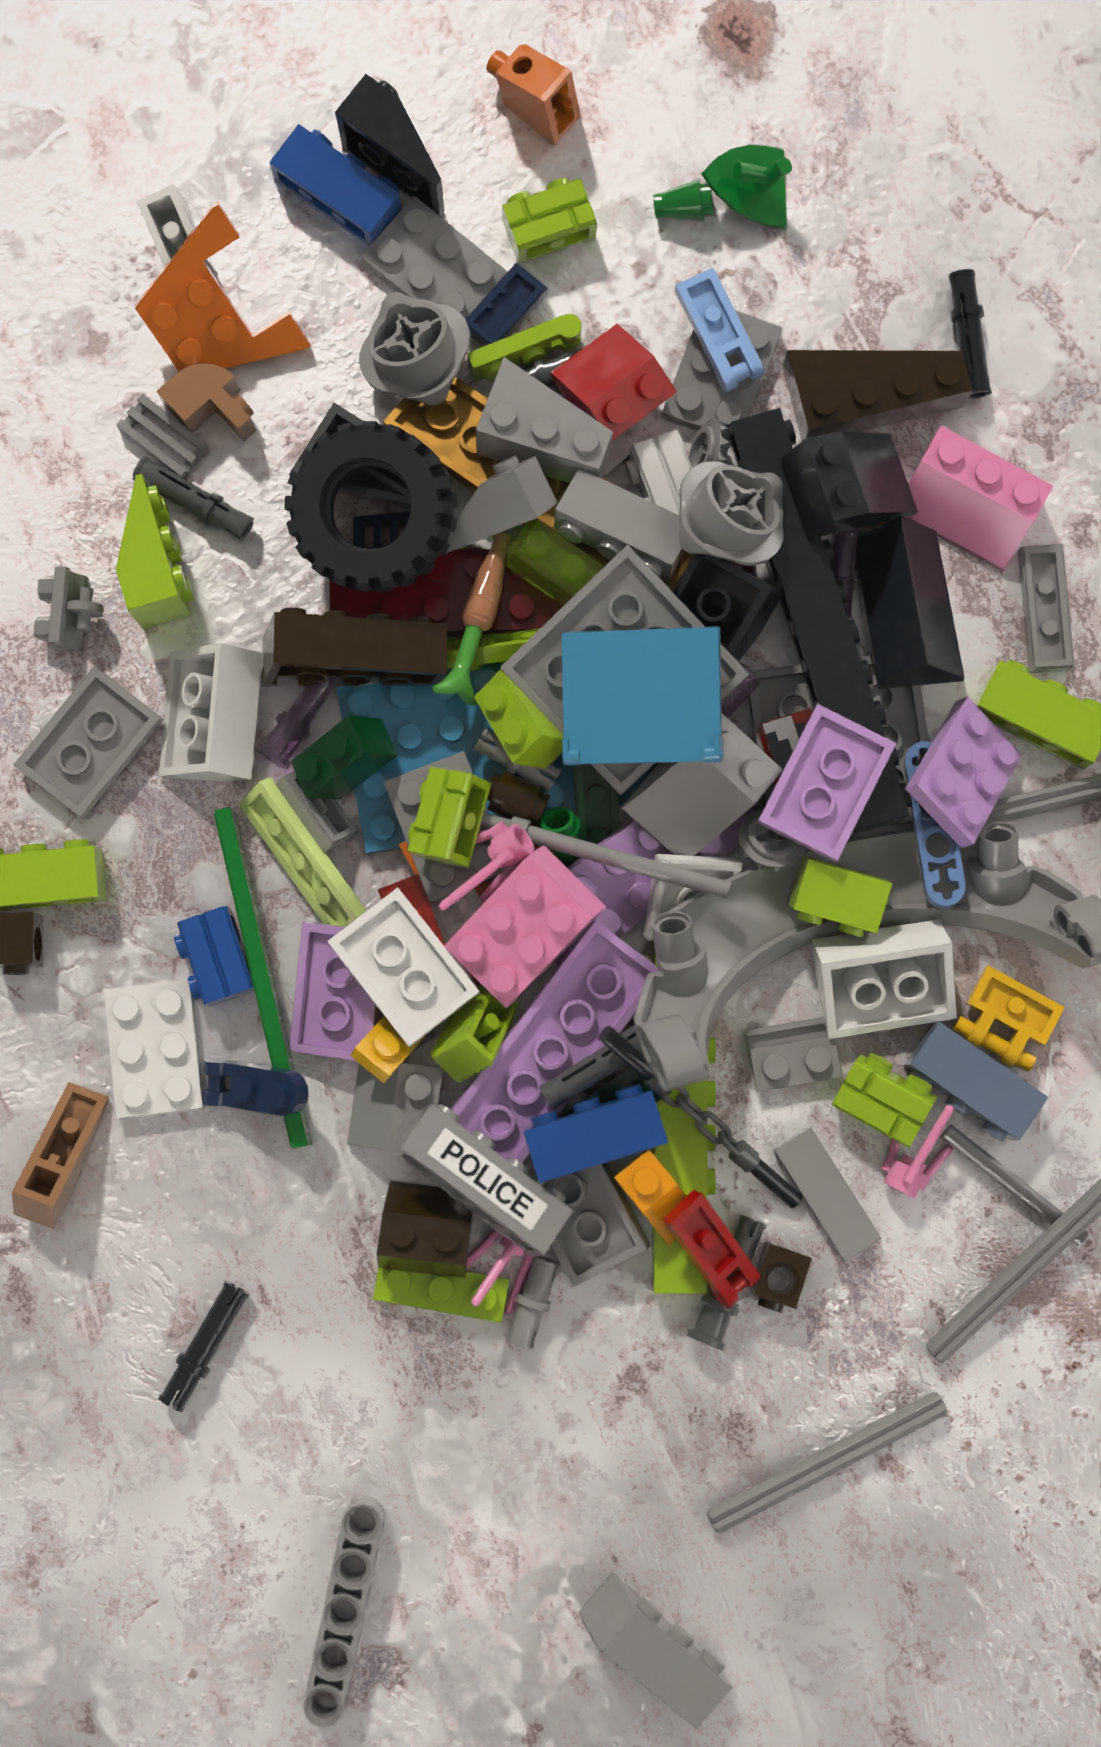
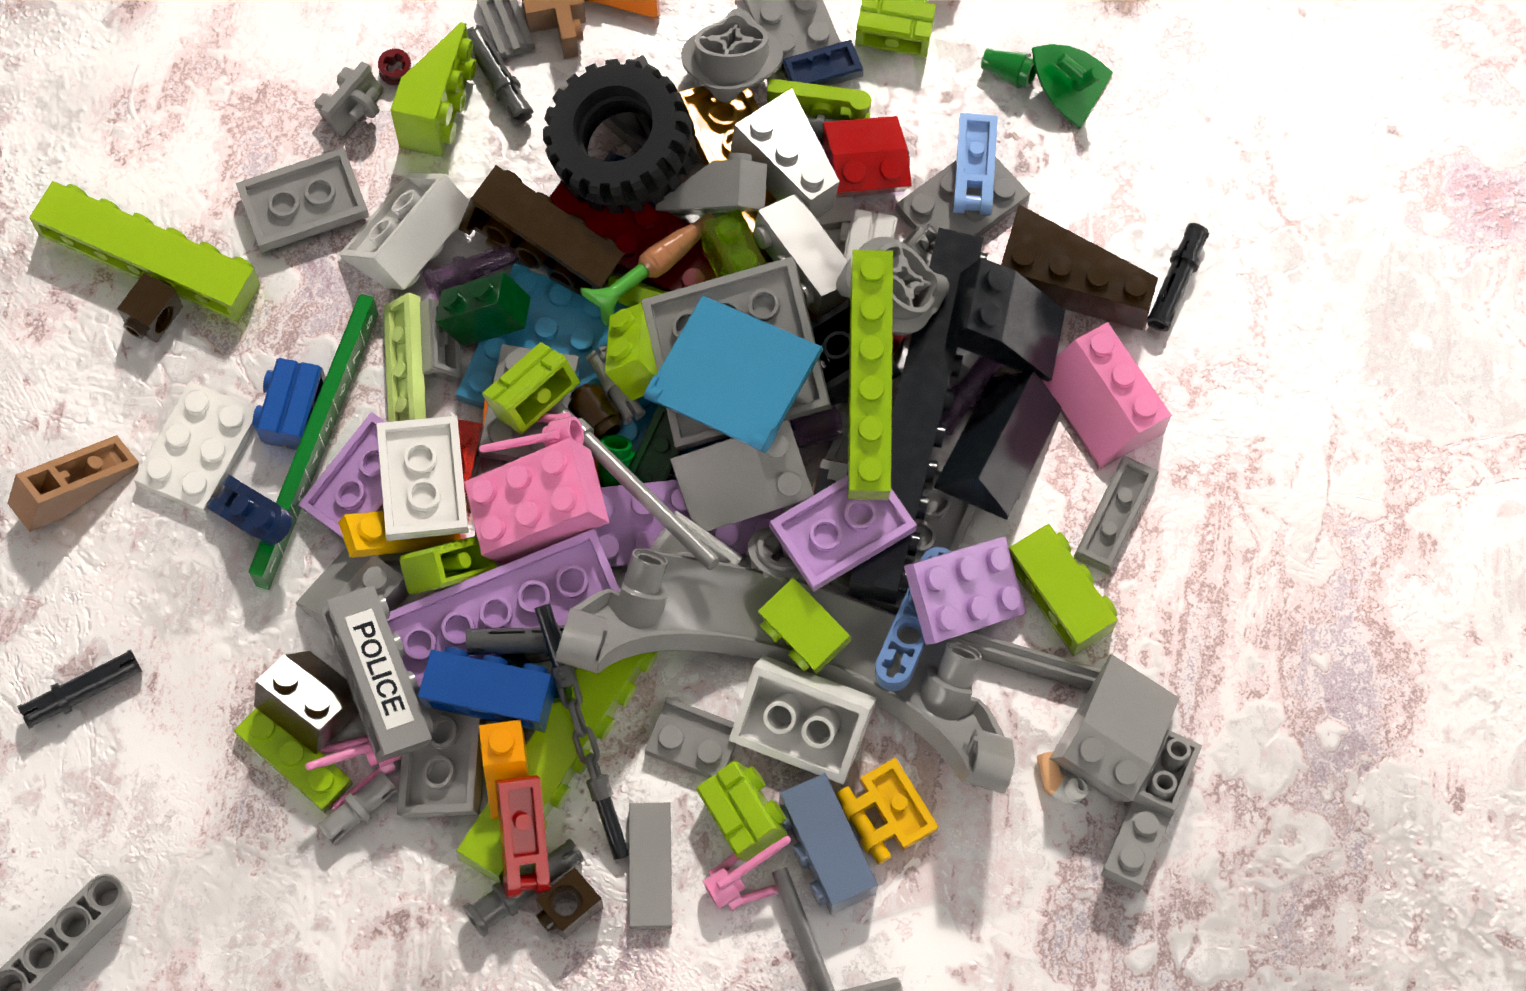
camera: 30 degrees right, 15 degrees down
none -> dark red bush [378,48,412,86]
none -> lime brick [847,250,893,500]

